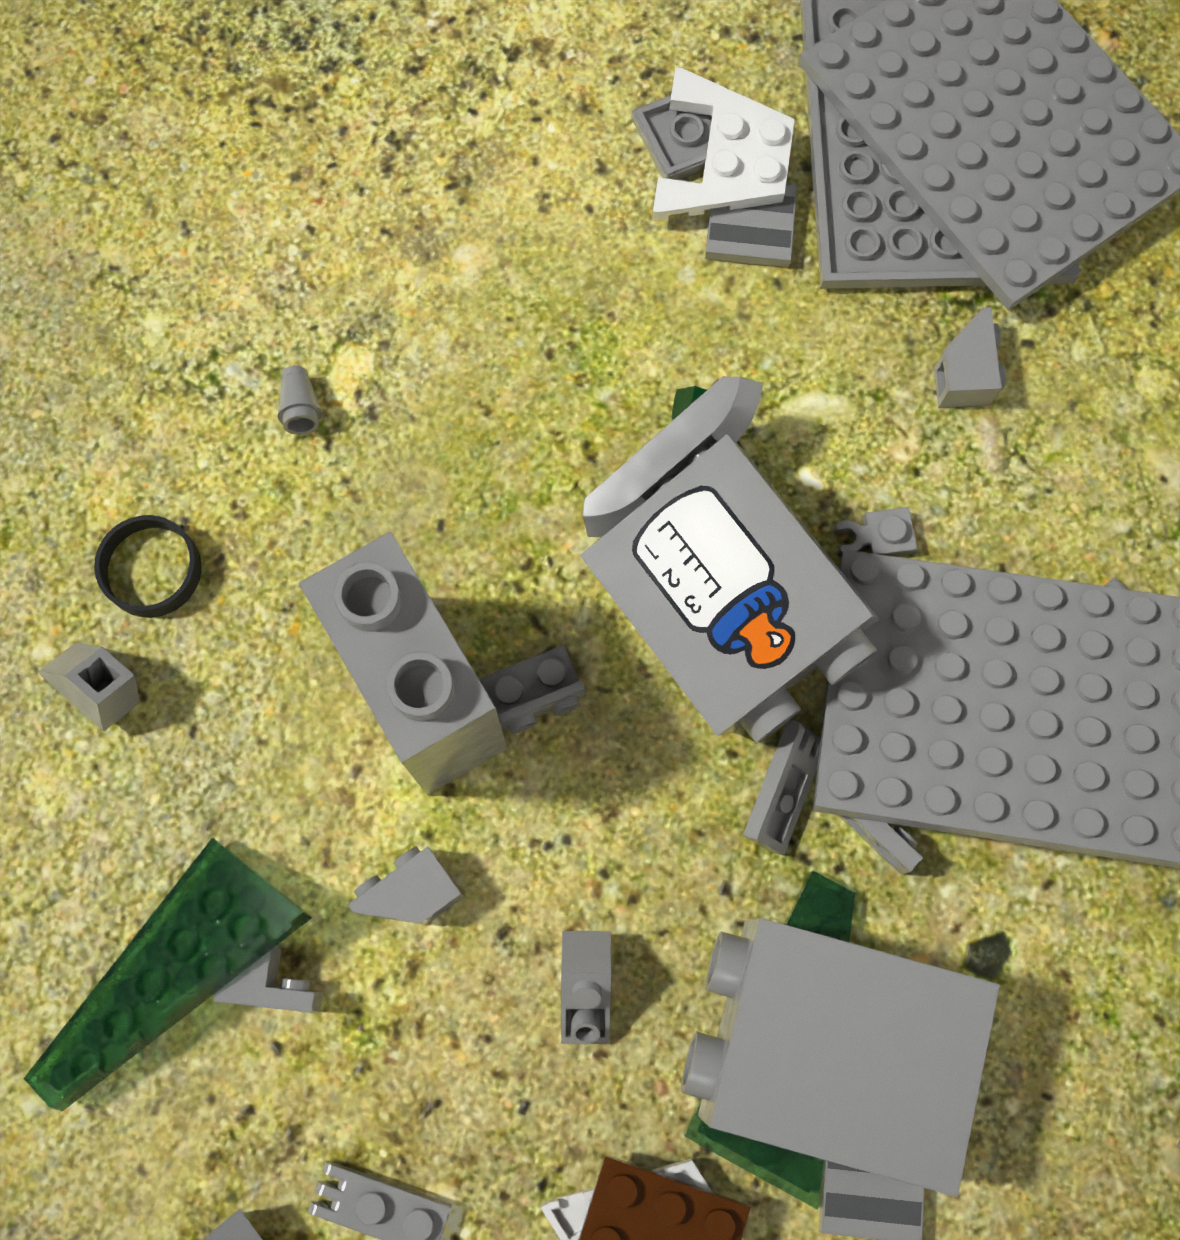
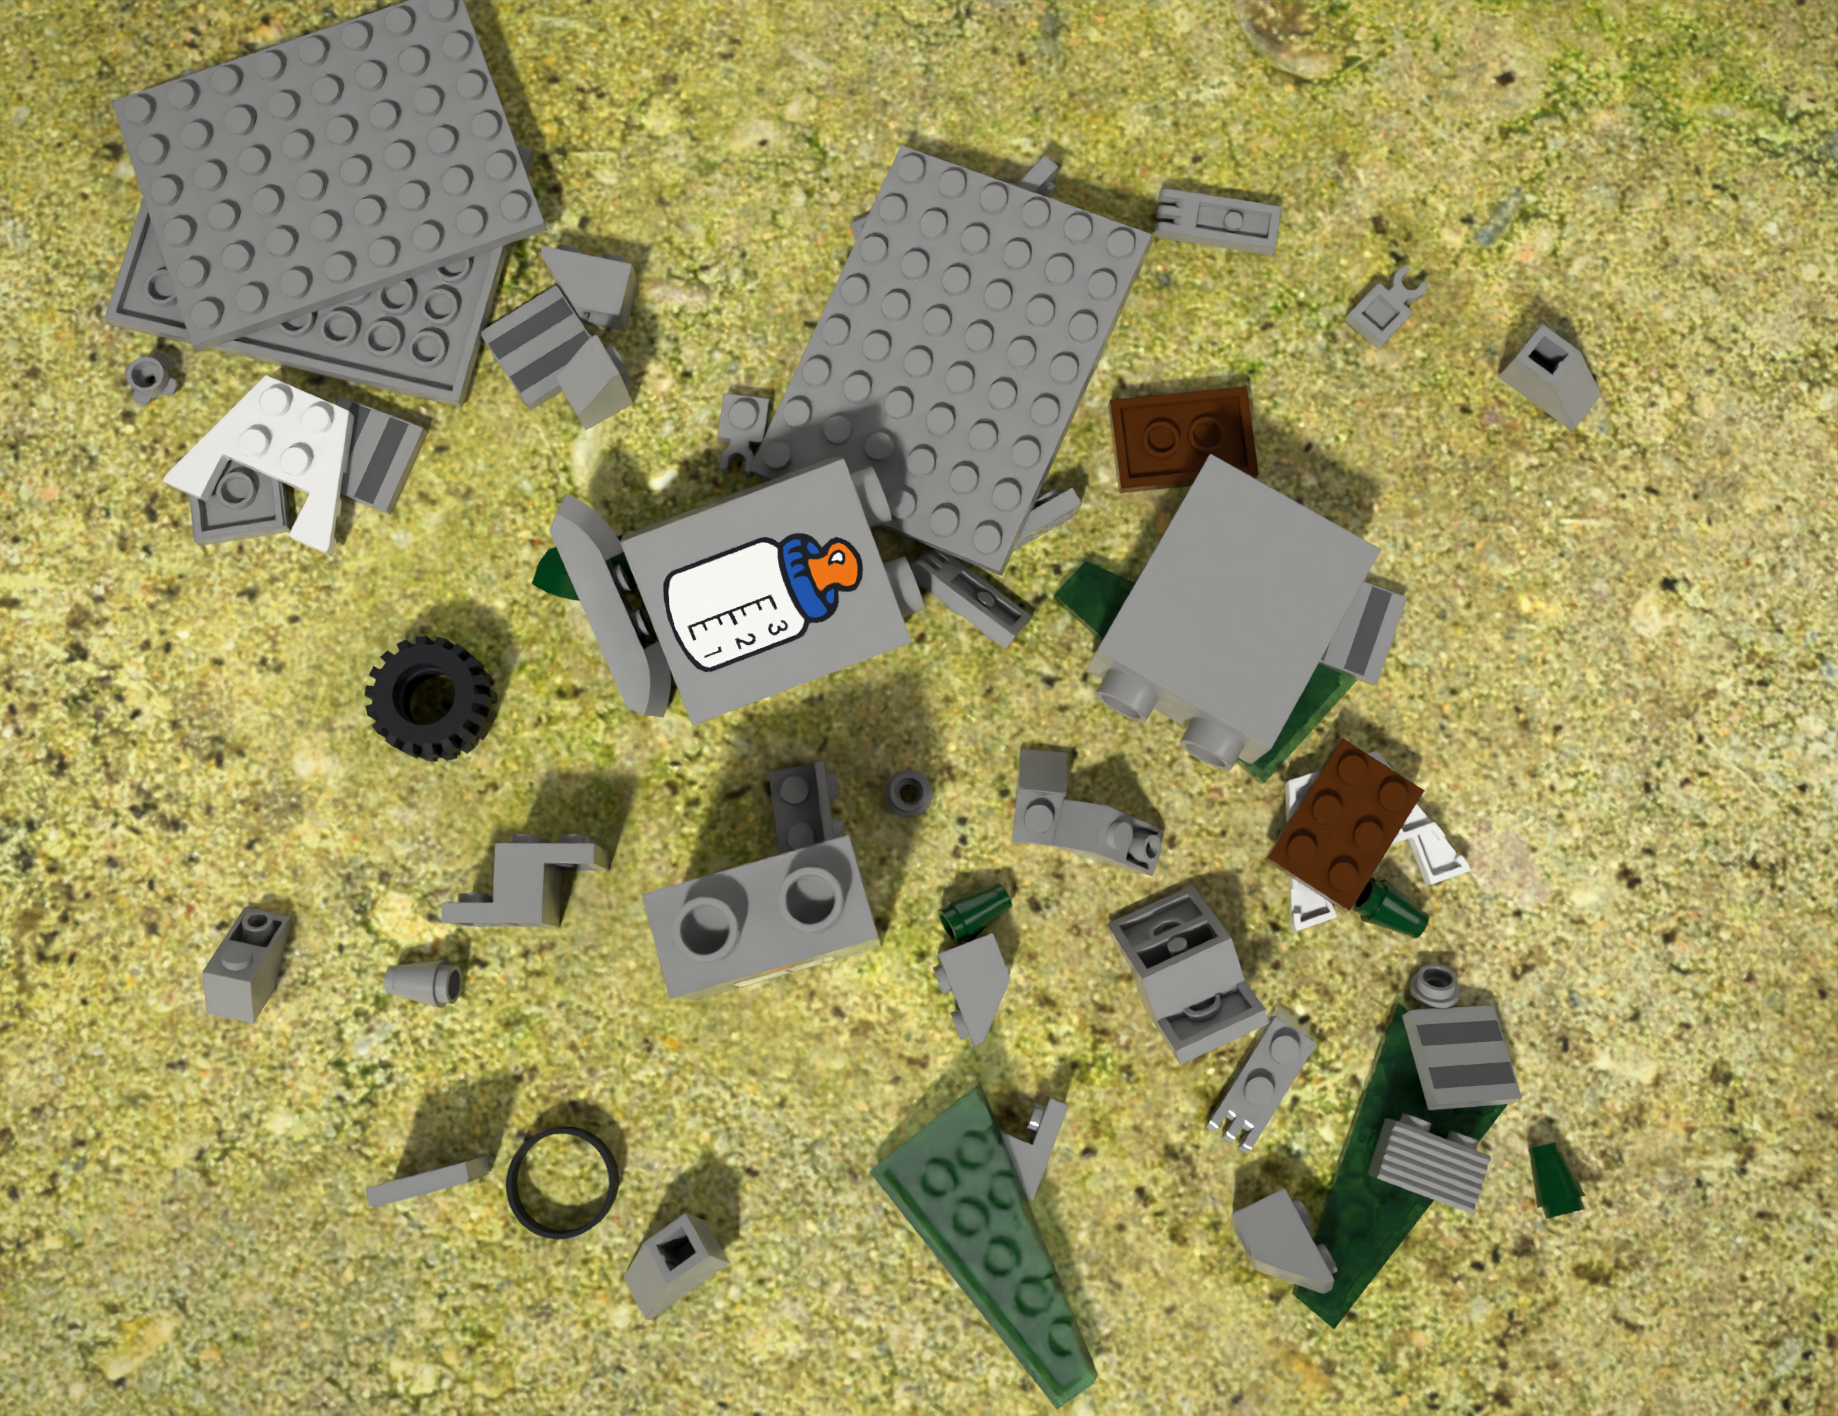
camera: 75 degrees left, 5 degrees up
none -> light grey plate [125,354,178,405]
none -> light grey slope [202,907,291,1024]
none -> black tyre [365,636,497,762]
none -> light grey tile [365,1154,491,1208]
none -> light grey bracket [442,834,610,927]
none -> tile [481,285,591,411]
none -> light grey slope [556,334,634,430]
none -> light grey plate [885,770,932,818]
none -> dark green cone [938,882,1012,944]
none -> light grey slope [1011,748,1067,847]
none -> light grey bracket [1107,885,1270,1065]
none -> reddish brown plate [1108,386,1259,493]

